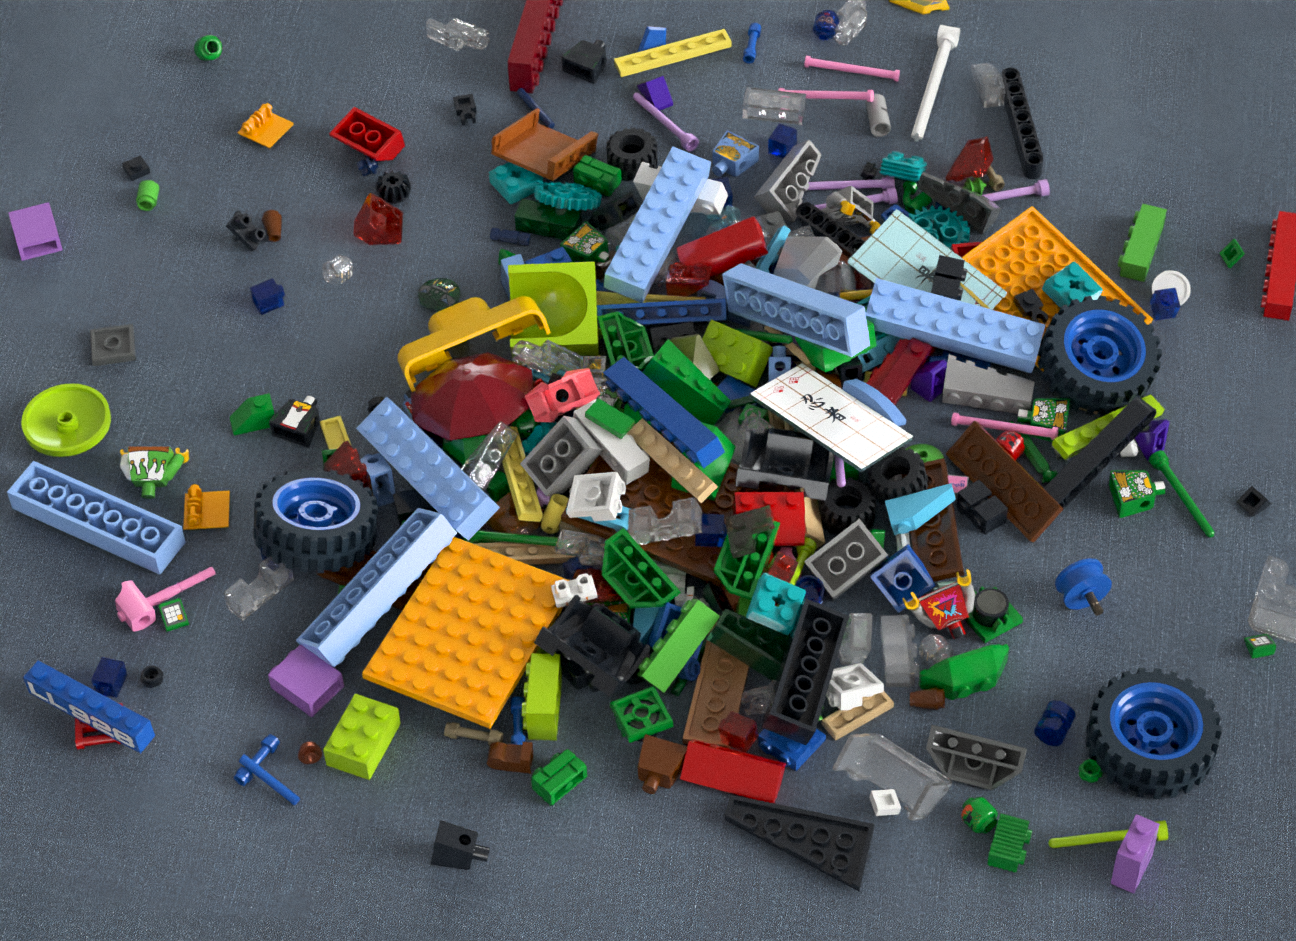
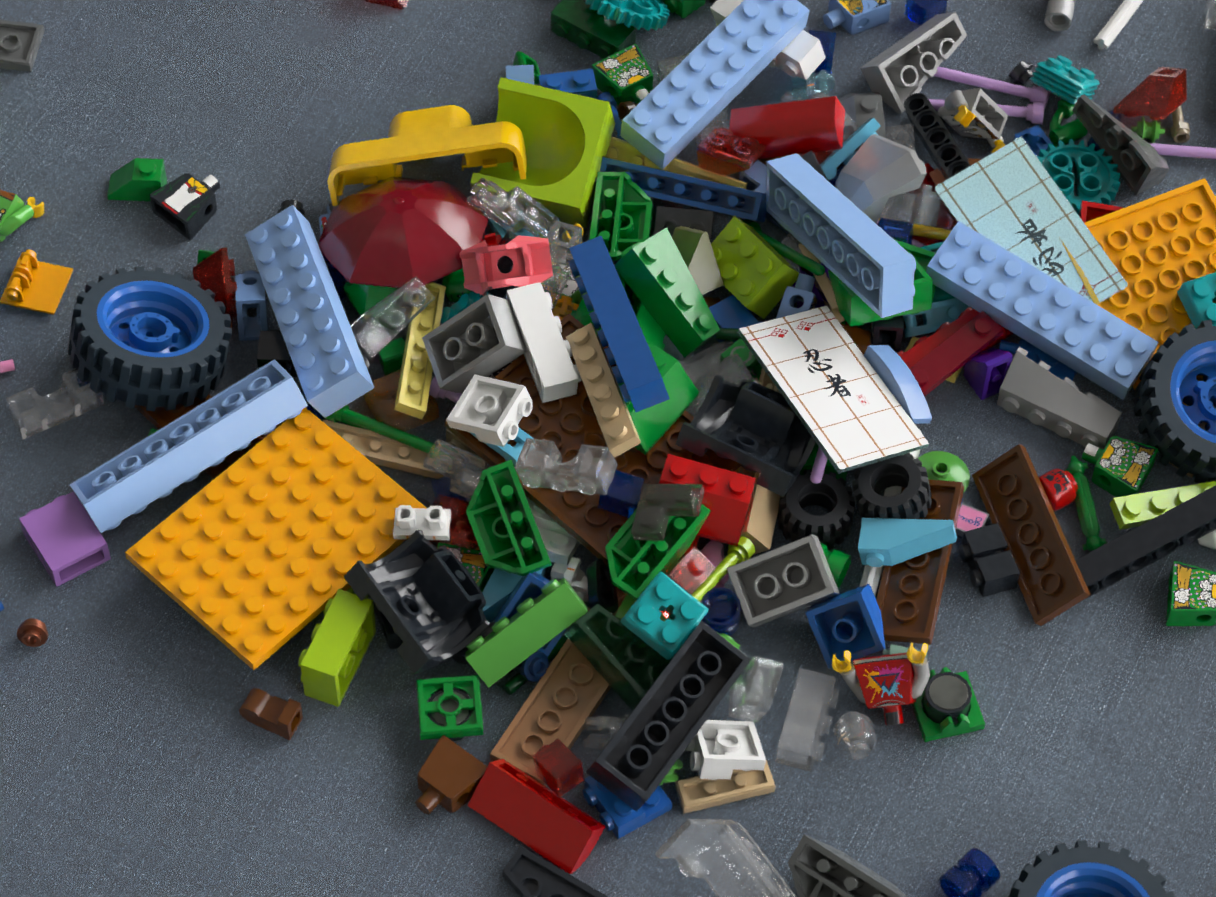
camera: 15 degrees right, 5 degrees up
clear blue brick [250,278,285,315] -> none
light yellow tile [319,416,353,454] -> none
clear head [322,255,354,286] -> none
lime brick [323,693,401,780] -> none
clear green dish [418,278,461,312] -> none
black torso [431,820,490,870] -> none
dark tan bar [444,722,504,746] -> none
dark blue axle [490,227,531,246] -> none
blue bar [511,697,526,745] -> none
green brick [531,749,587,806] -> none
light yellow piece [541,494,569,534] -> none
green tile [585,398,635,439] -> none
black torso [588,192,640,231] -> none
reddish brown cone [910,687,945,711] -> none
green wedge [919,644,1009,700] -> none
black piece [931,255,967,301] -> none
bright pink bar [951,413,1058,440] -> none
black plate [1013,289,1048,324] -> none
blue wheel [1055,558,1112,616] -> none

